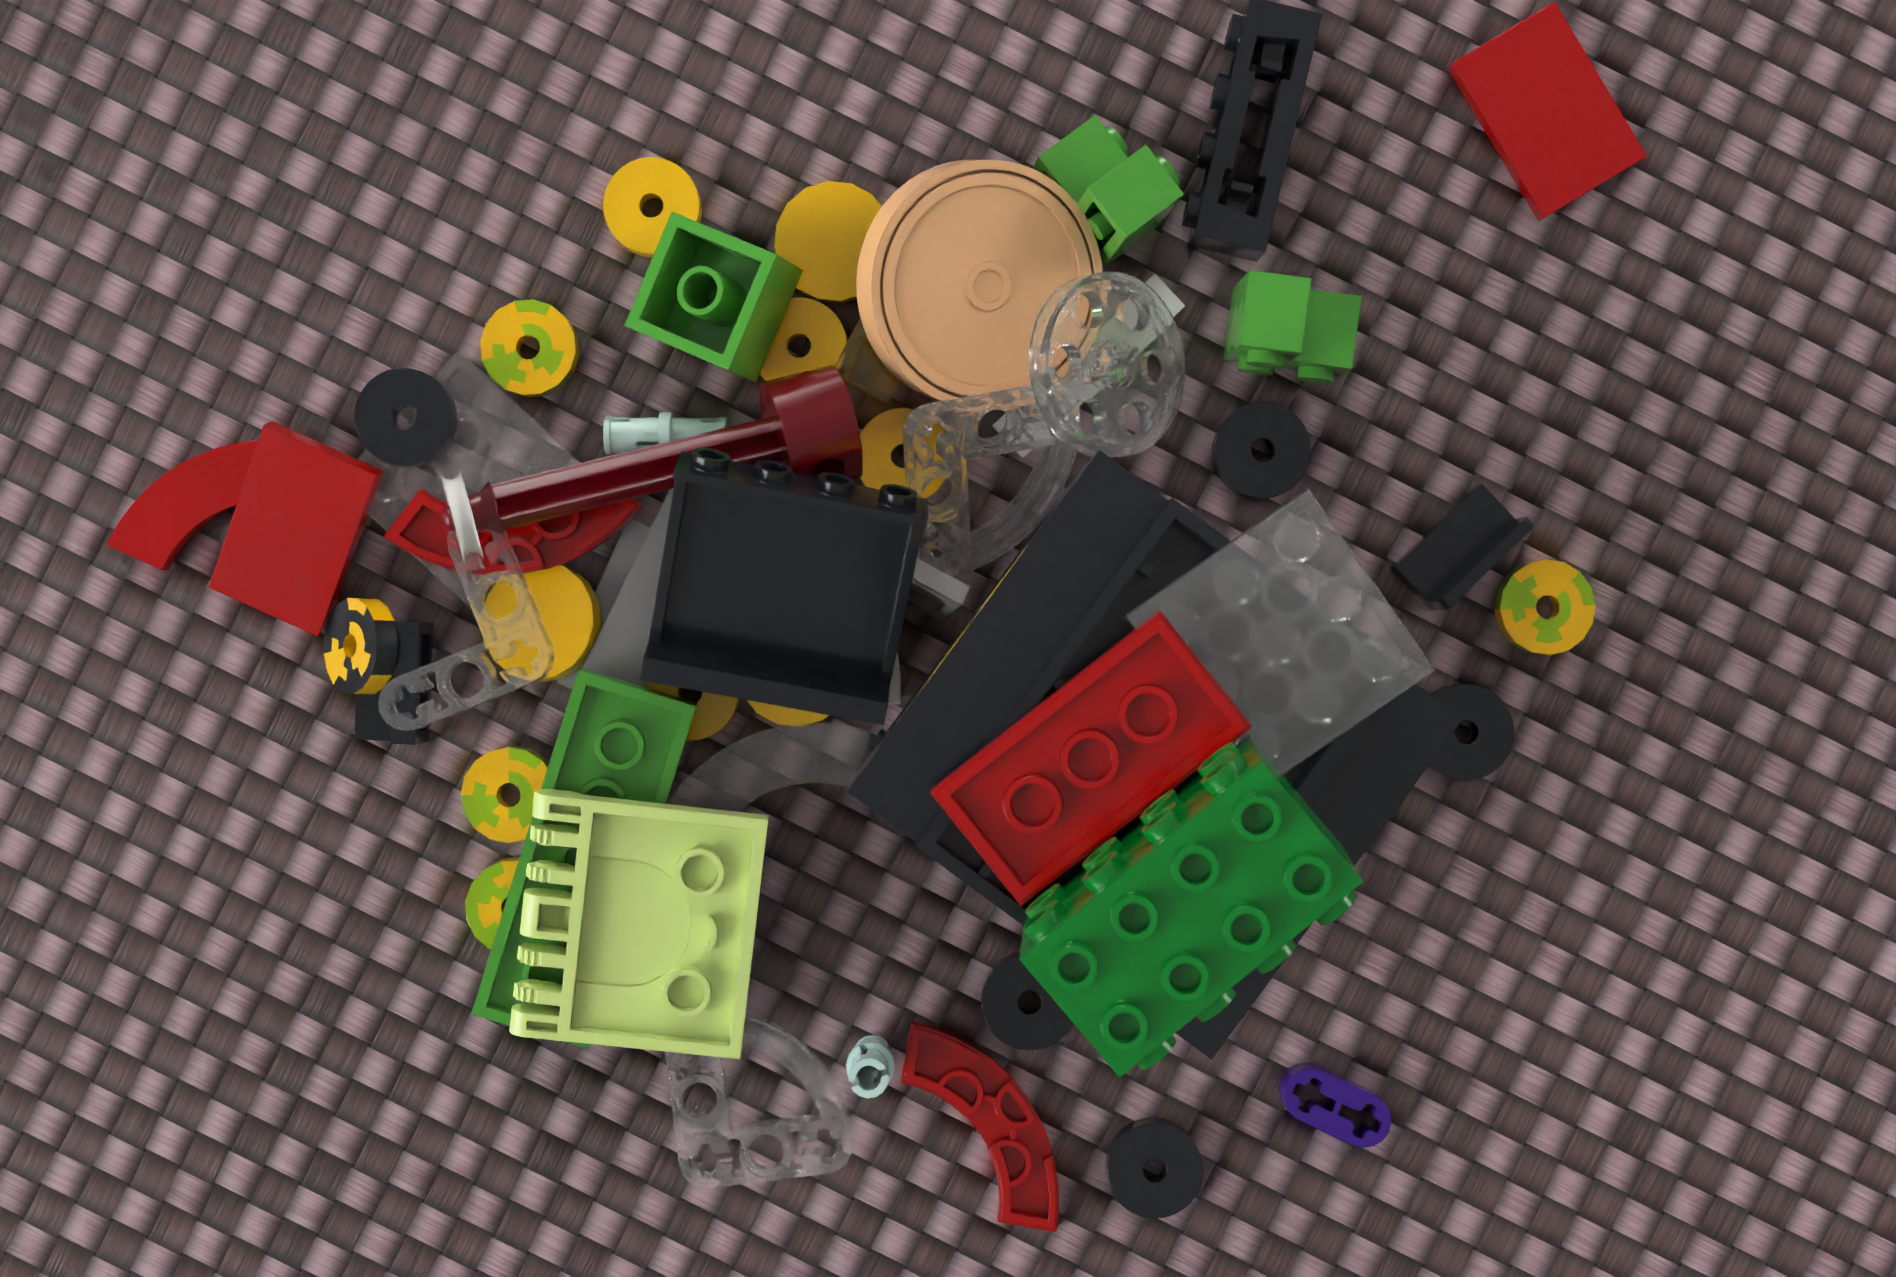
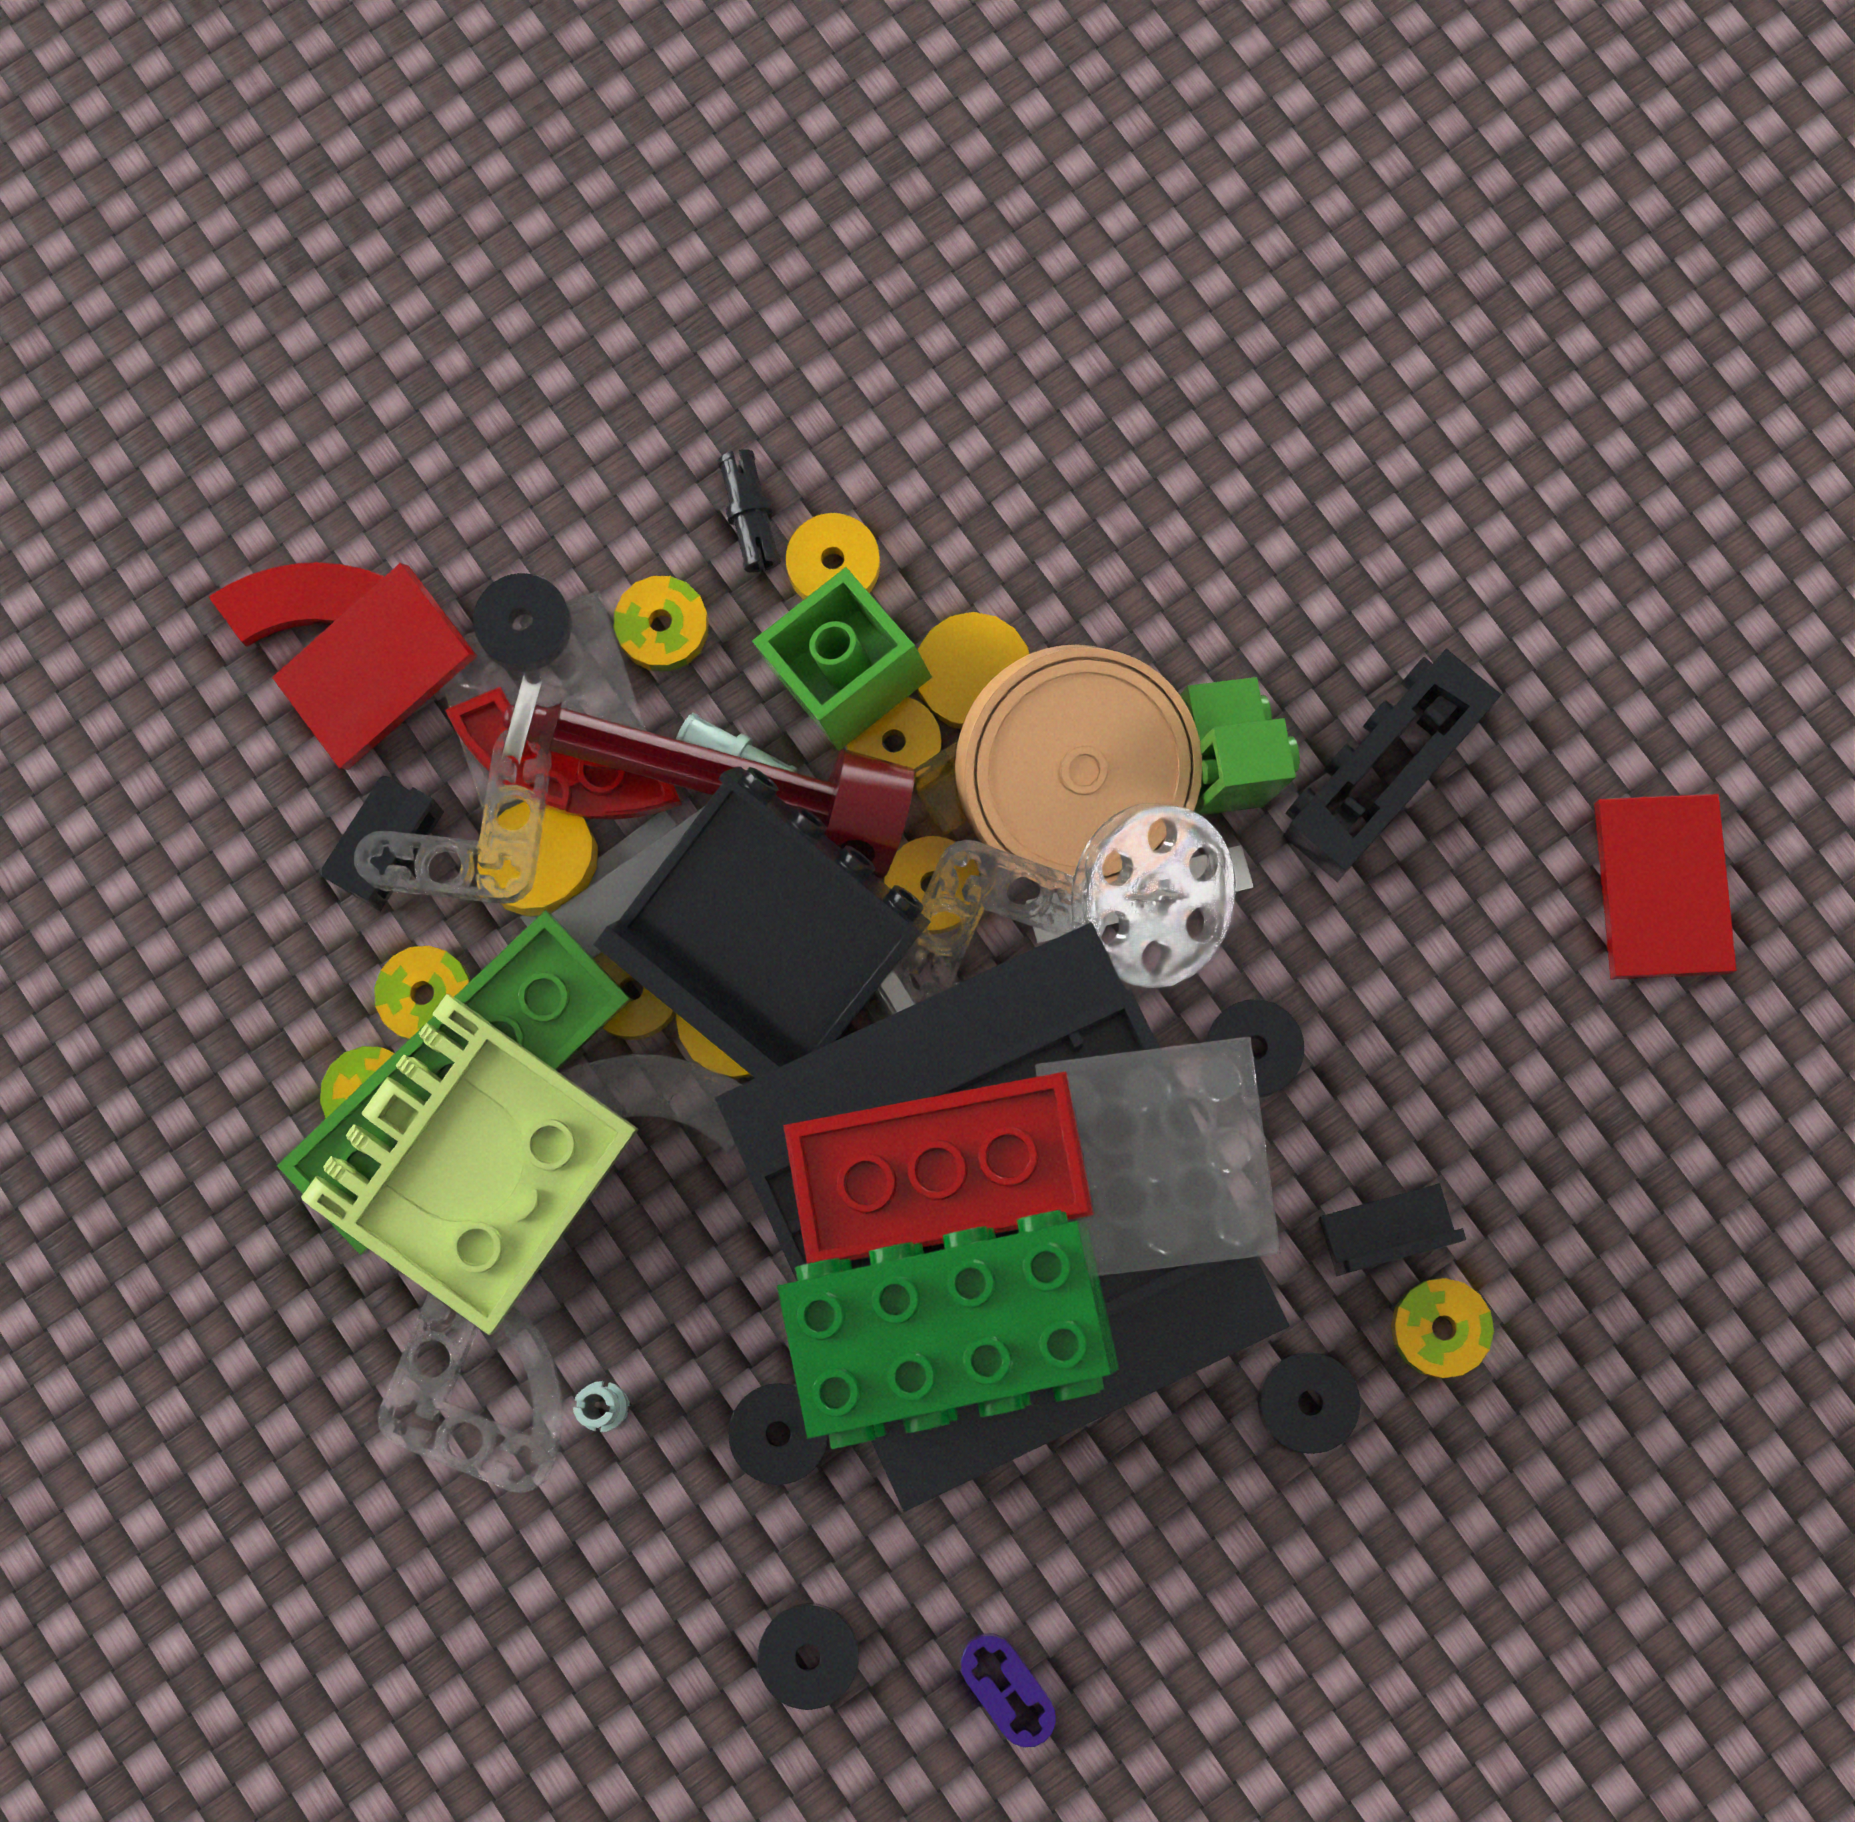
camera: 30 degrees right, 10 degrees down
piece [324,598,398,694] -> none
red tile [901,1020,1059,1232] -> none
bright green brick [1223,270,1362,383] -> none
none -> black pin [718,449,781,573]

